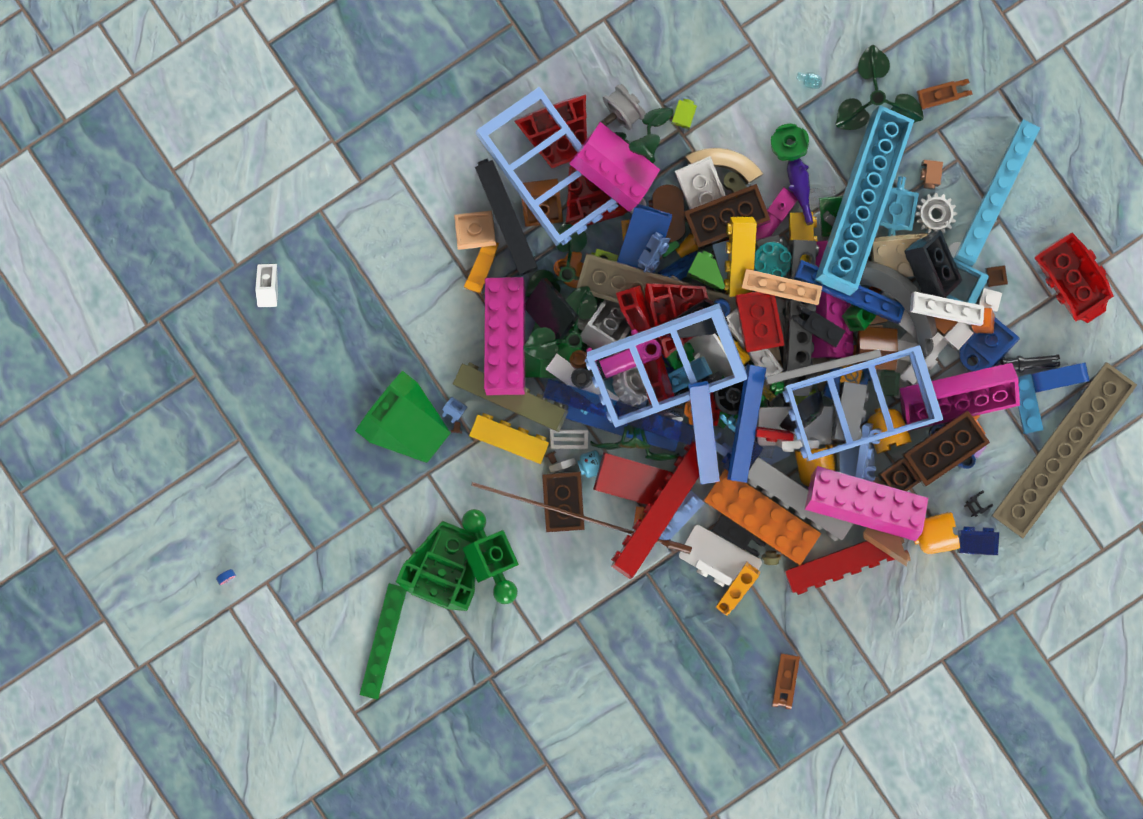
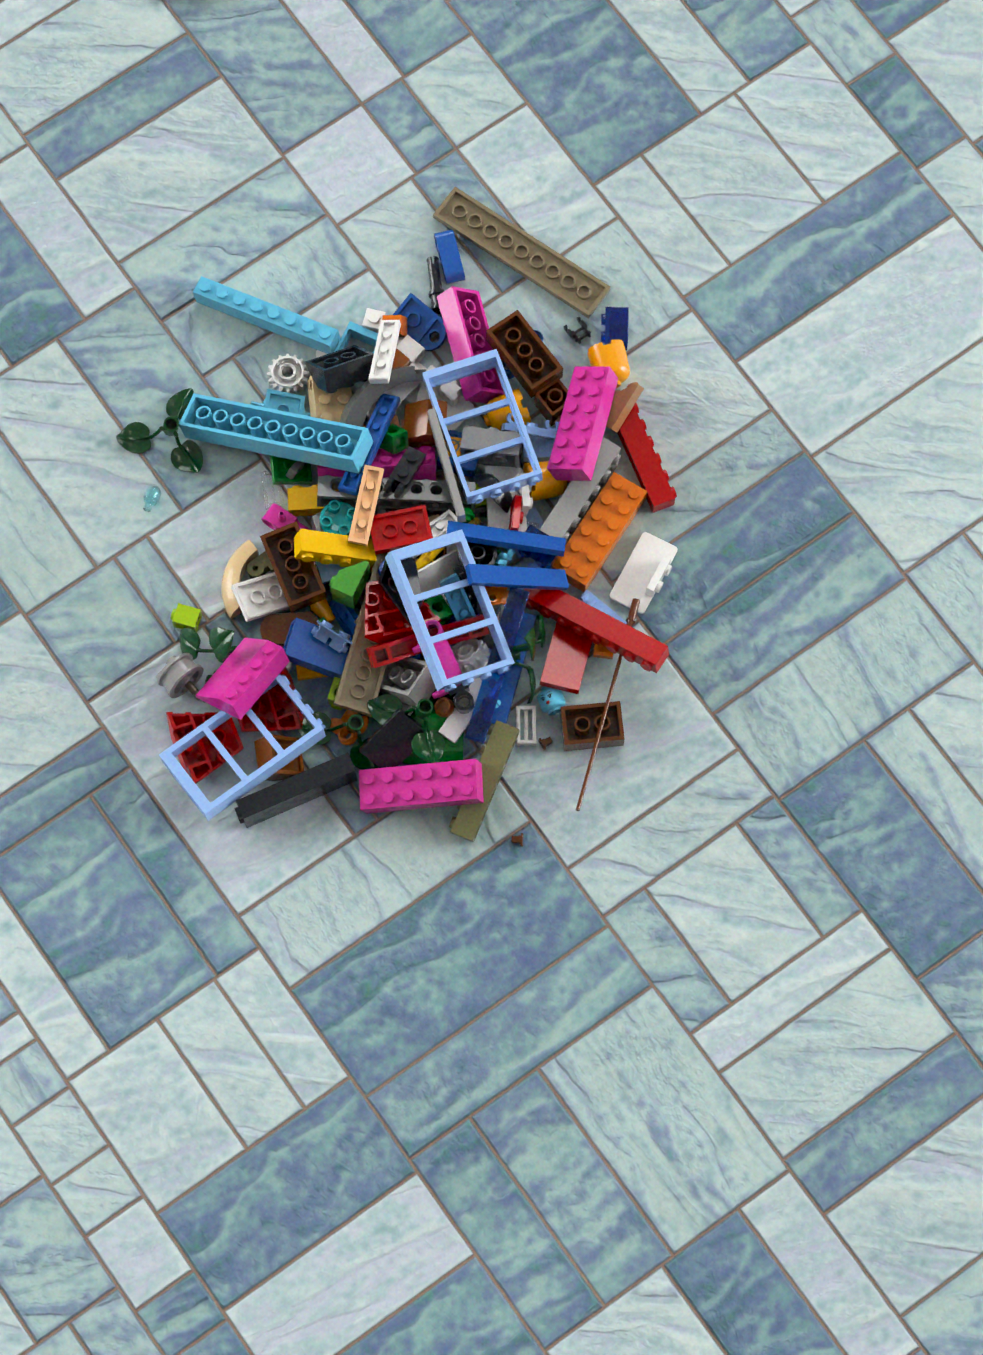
camera: 90 degrees left, 15 degrees down
blue tile [216,569,236,585] -> none
white slope [255,264,278,307] -> none
green wedge [355,371,451,463] -> none
green plate [359,583,407,700] -> none
green wedge [396,521,476,611] -> none
medium blue tile [442,397,467,423] -> none
light nougat tile [454,210,496,250] -> none
green brick [462,509,519,604] -> none
light orange leg [464,242,499,294] -> none
yellow brick [469,413,549,464] -> none
white tile [549,458,576,473] -> none
black hinge [712,514,766,557] -> none
light orange leg [716,561,760,616] -> none
olive plate [762,550,781,565] -> none
green plate [771,123,809,161] -> none
dark orange plate [772,653,800,710] -> none
dark purple piece [787,158,814,225] -> none
clear green brick [878,370,900,396] -> none
dark orange hinge [917,79,973,110] -> none
nougat brick [920,160,943,189] -> none
reddish brown tile [985,265,1008,287] -> none
dark azure plate [1018,374,1043,434] -> none
red slope [1034,232,1114,323] -> none

